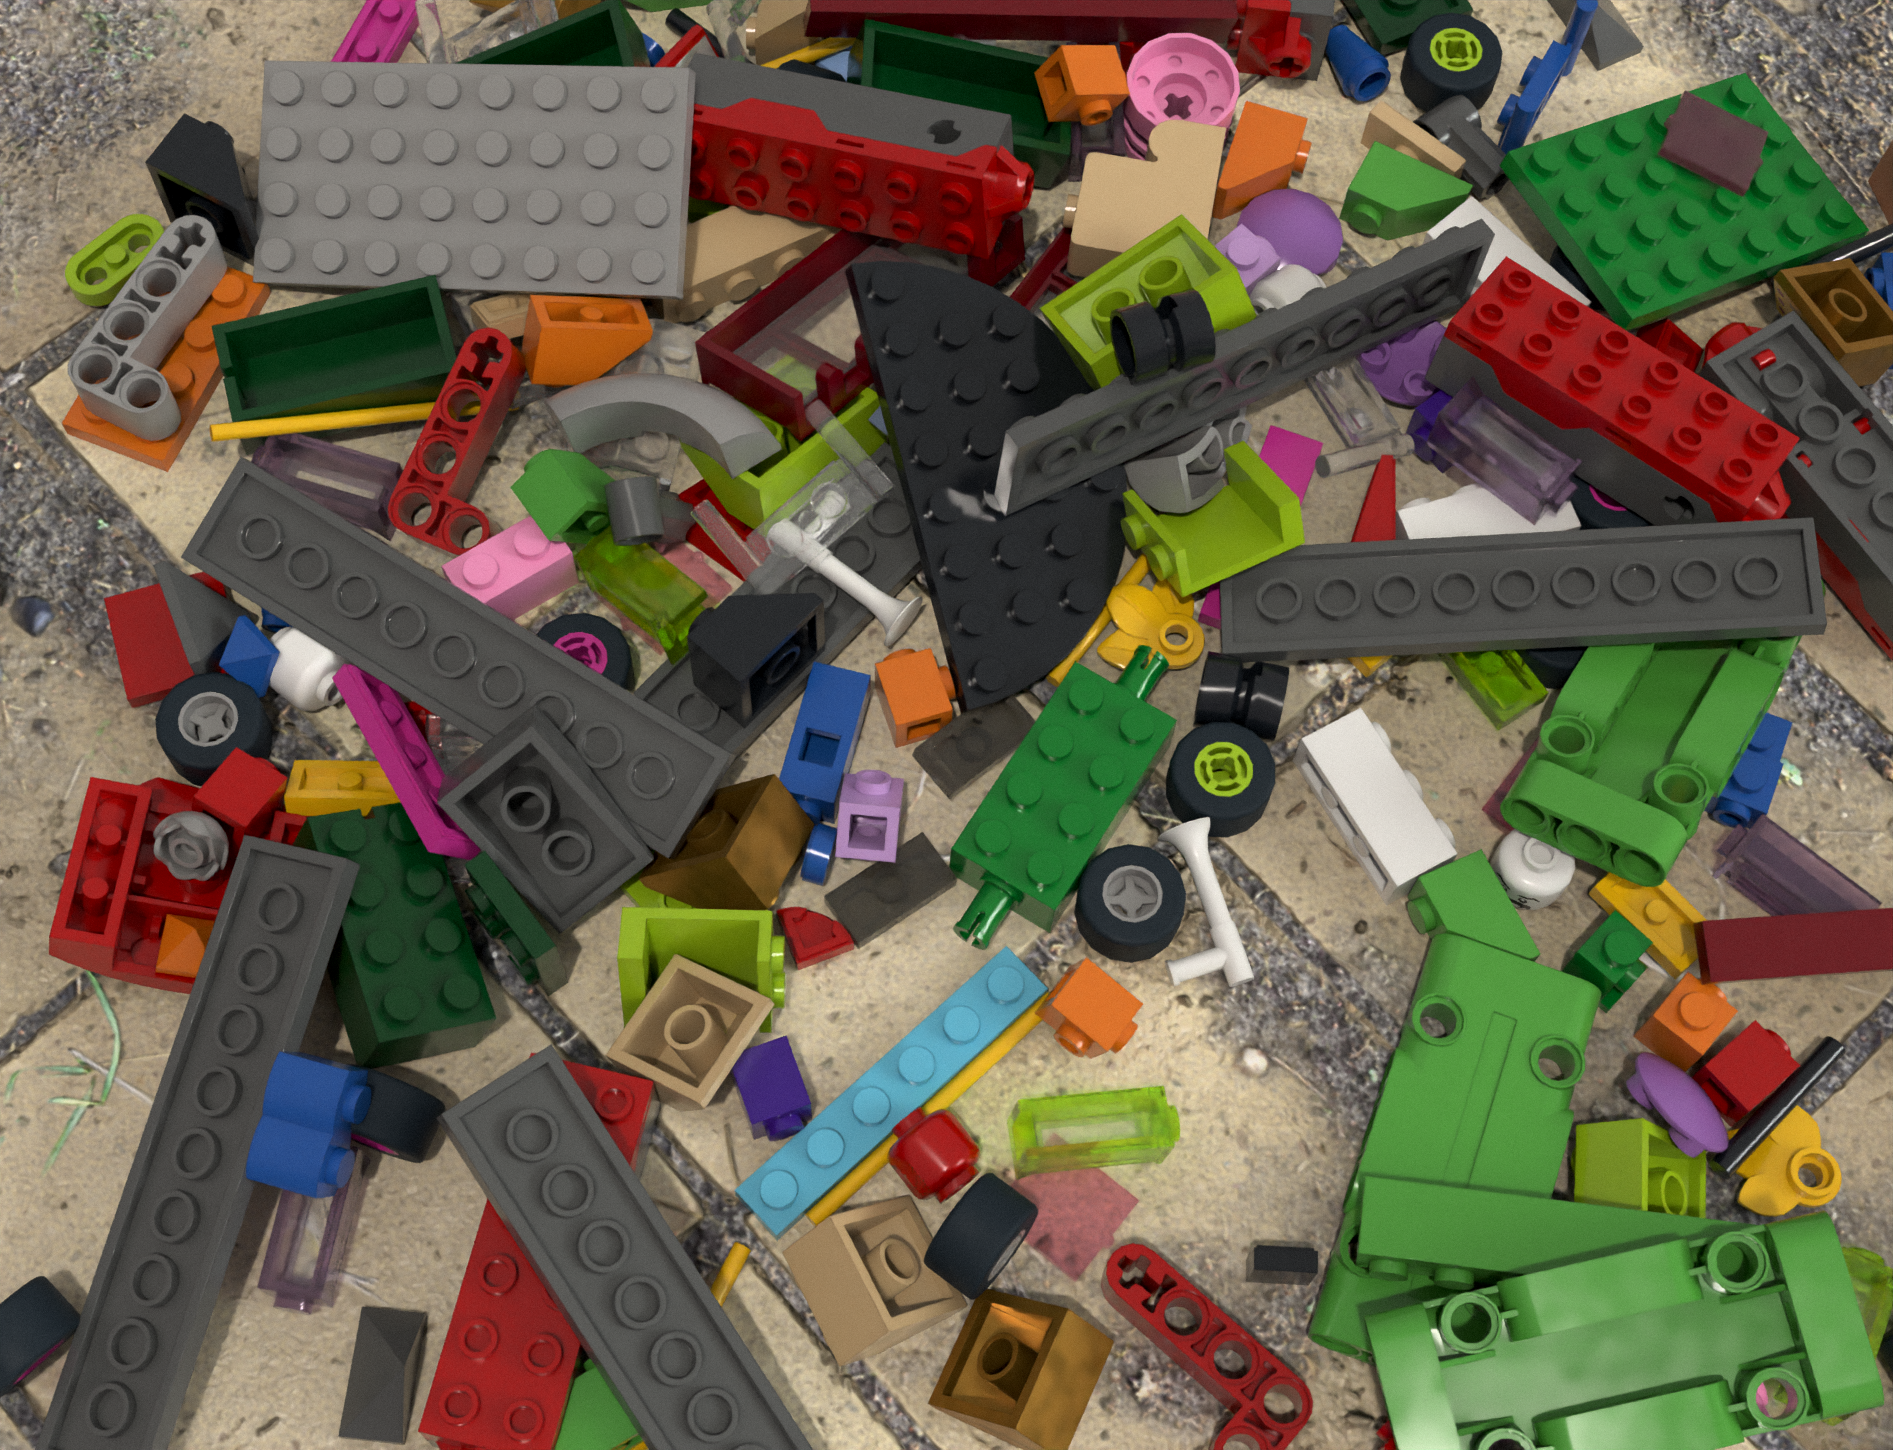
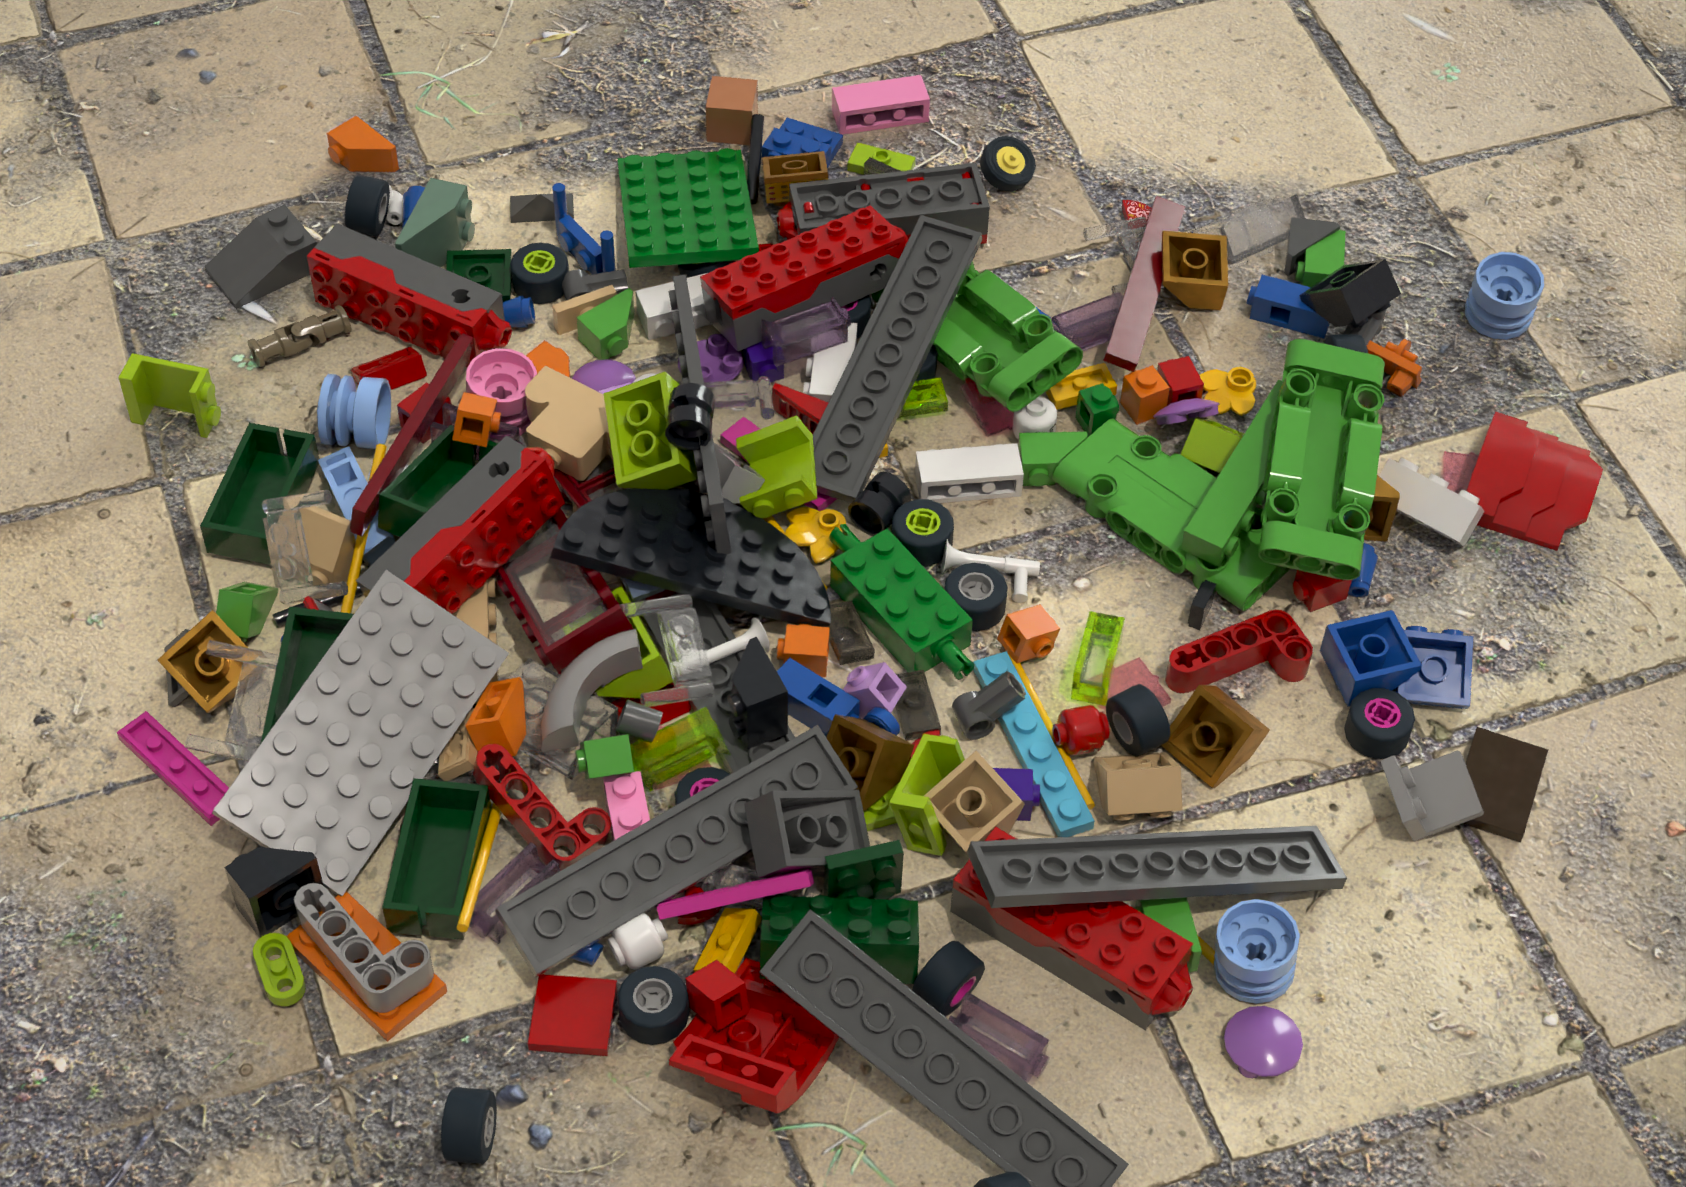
camera: 65 degrees left, 15 degrees down
dark grey slope [153,561,251,675] -> none
light grey plate [153,811,229,881] -> none
orange slope [155,914,215,978] -> none
blue slope [219,615,280,698] -> none
blue brick [246,1051,371,1199] -> none
dark grey slope [338,1307,427,1445] -> none
clear pink piece [1658,90,1769,197] -> none
black bar [1709,1036,1845,1179] -> none
none -> dark grey piece [952,671,1026,740]

